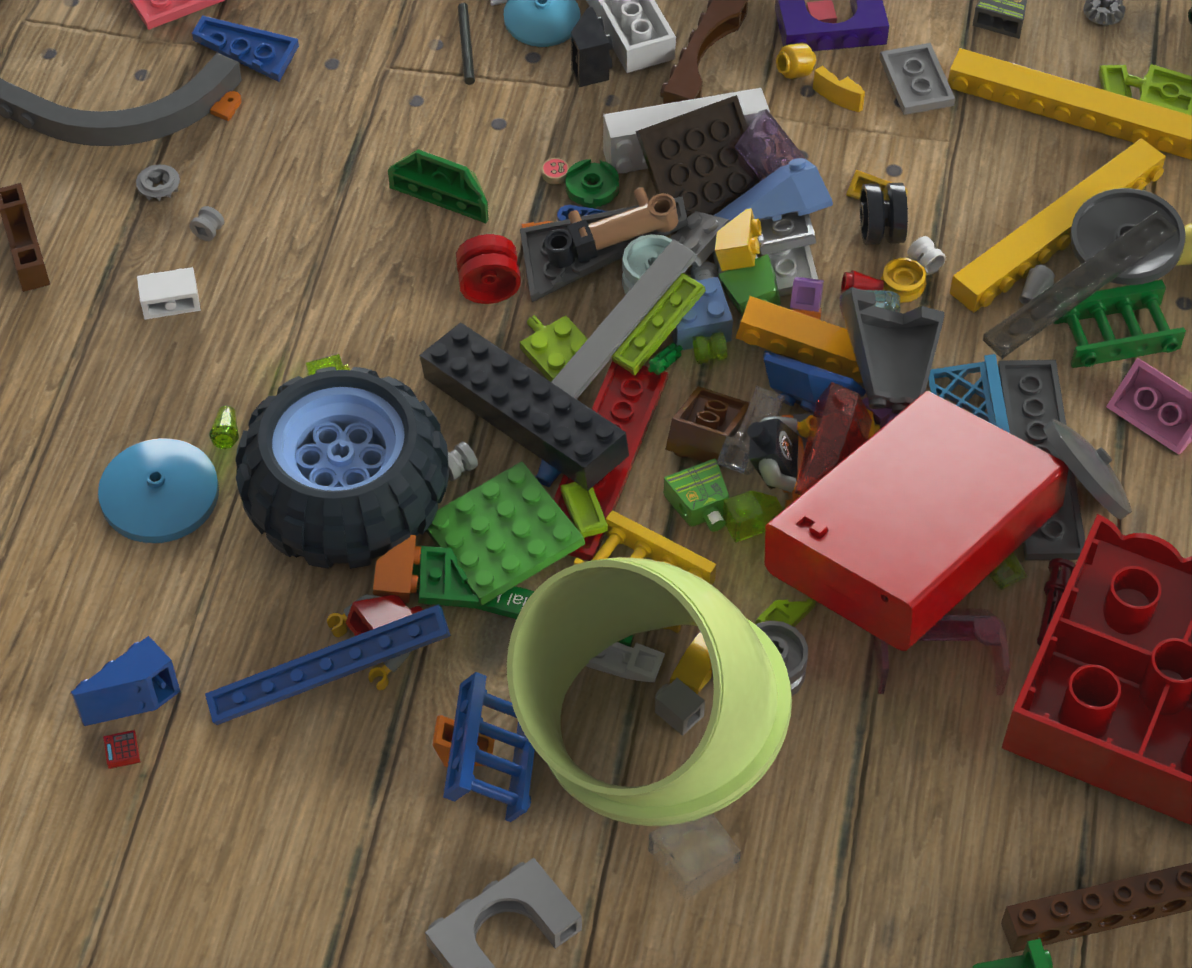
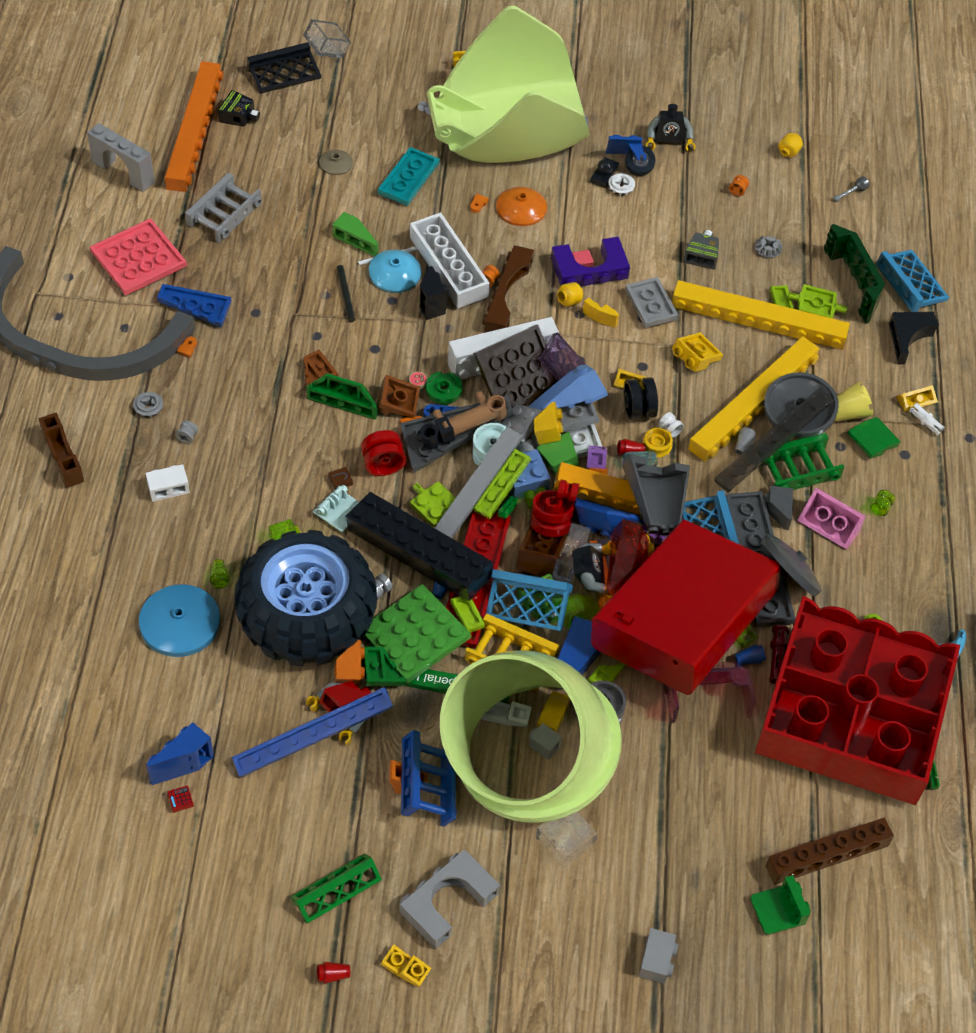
camera: 10 degrees left, 0 degrees up
none -> green fence [290,853,382,924]
none -> dark orange wing [304,350,338,387]
none -> light aqua hinge [313,485,359,532]
none -> reddish brown tile [328,467,353,489]
none -> dark orange slope [377,375,420,418]
none -> orange wheel [482,265,500,287]
none -> dark azure fence [486,569,573,631]
none -> red wheel [530,490,575,537]
none -> red wheel [556,479,579,502]
none -> blue slope [557,616,601,690]
none -> yellow plate [671,332,724,372]
none -> blue cone [735,644,766,665]
none -> dark grey slope [764,486,793,530]

